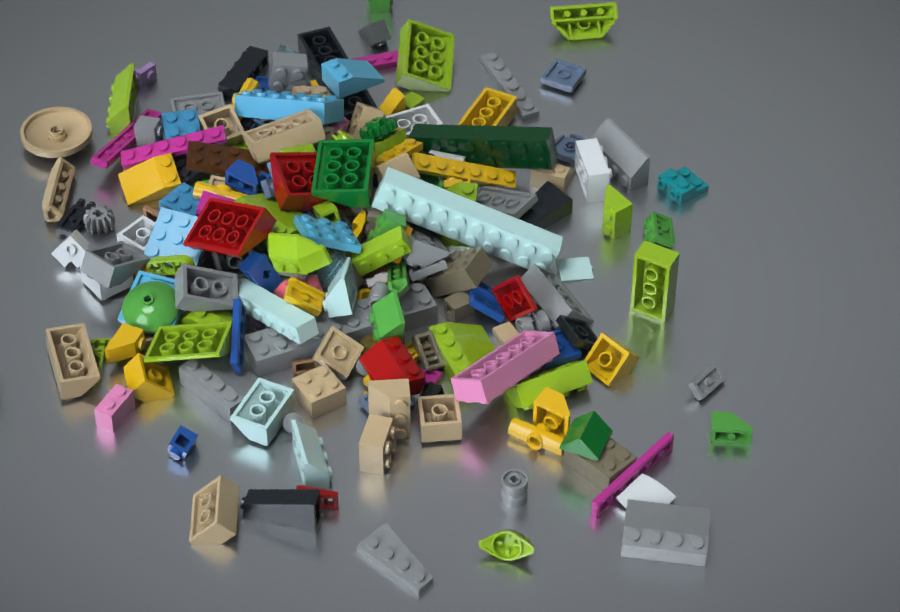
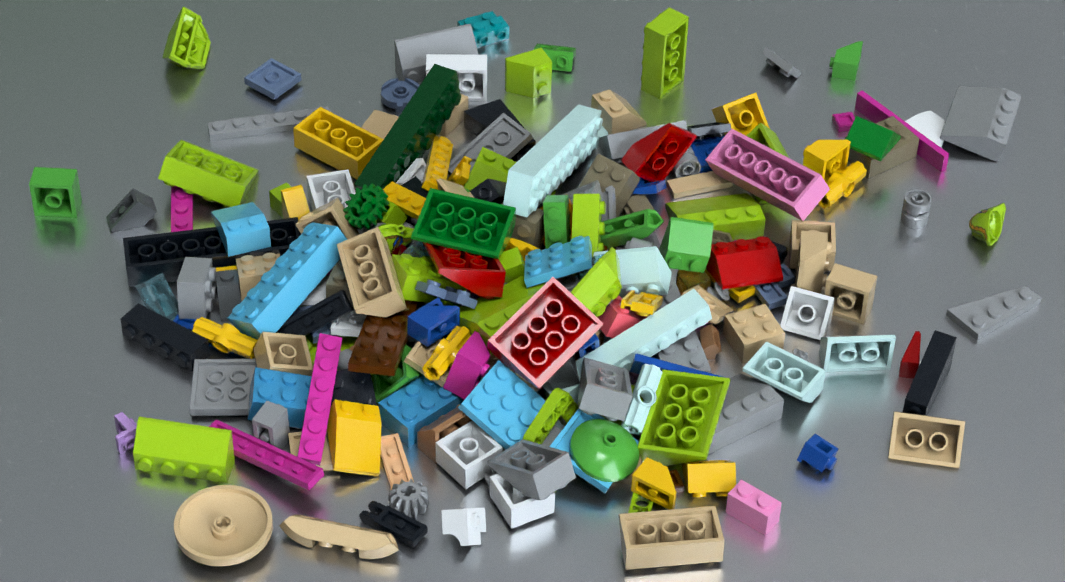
camera: 80 degrees left, 0 degrees up
none -> light nougat tile [380,433,414,490]
none -> tan slope [591,89,646,135]
none -> light aqua piece [621,364,663,435]
none -> white slope [780,286,835,340]
none -> dark pink tile [832,112,855,133]

